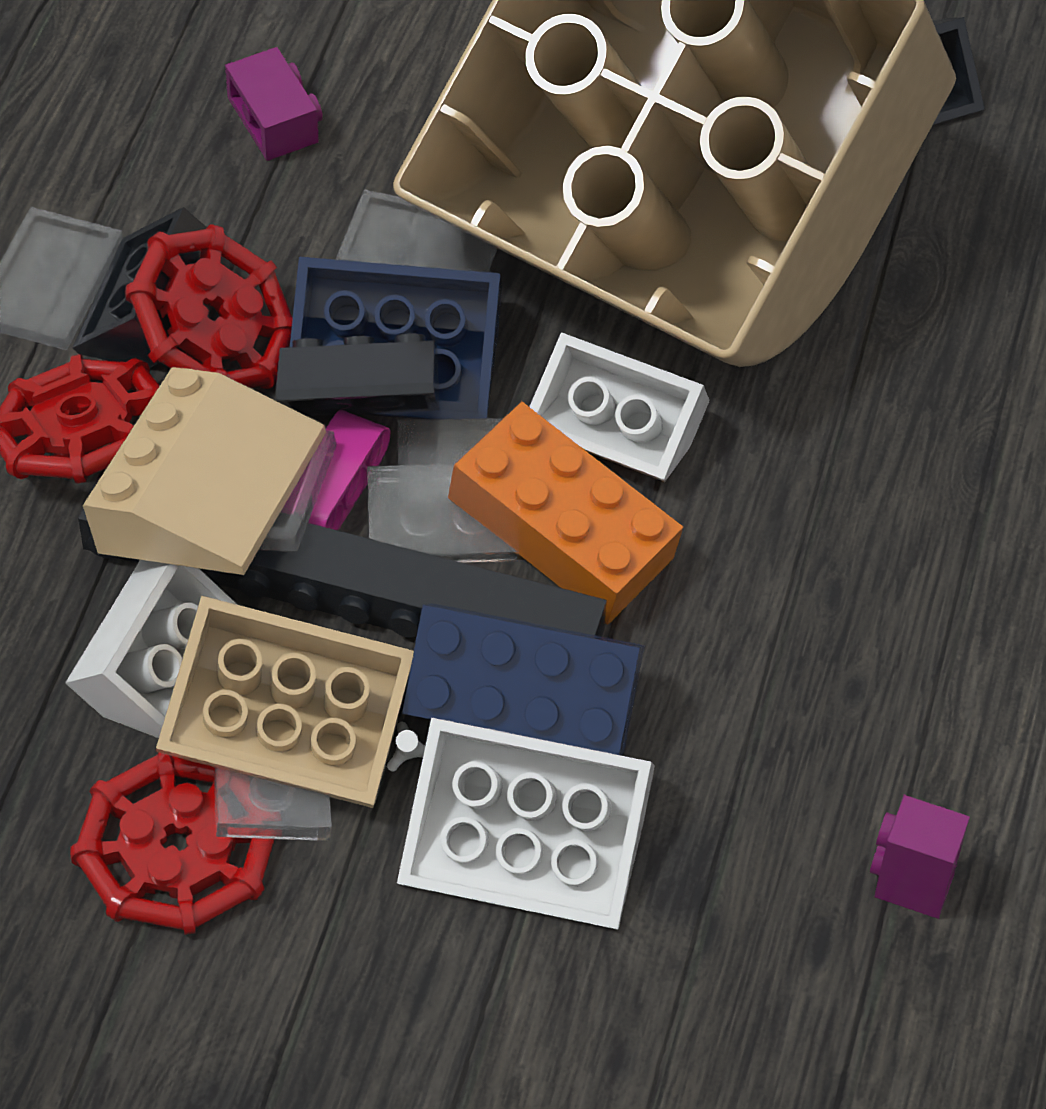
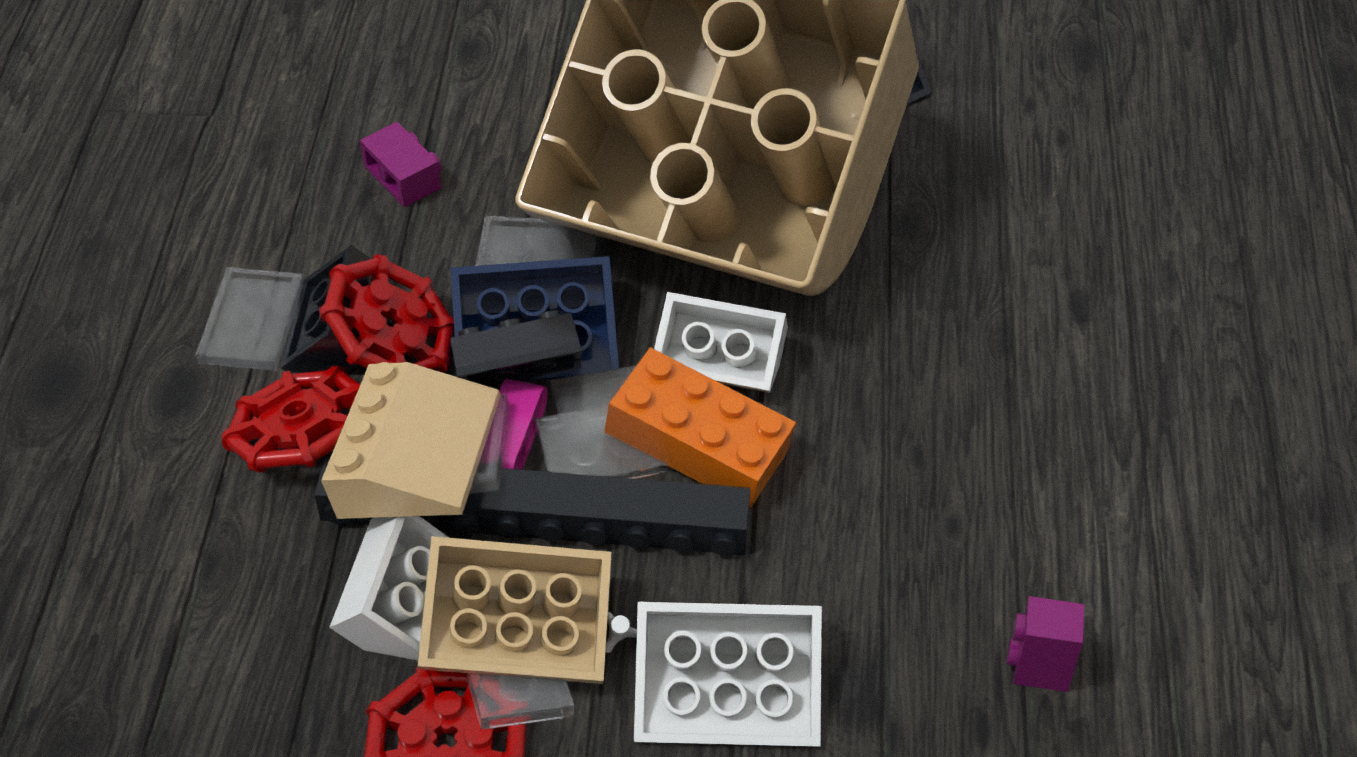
camera: 10 degrees left, 5 degrees down
dark blue brick [402,603,645,756] -> none

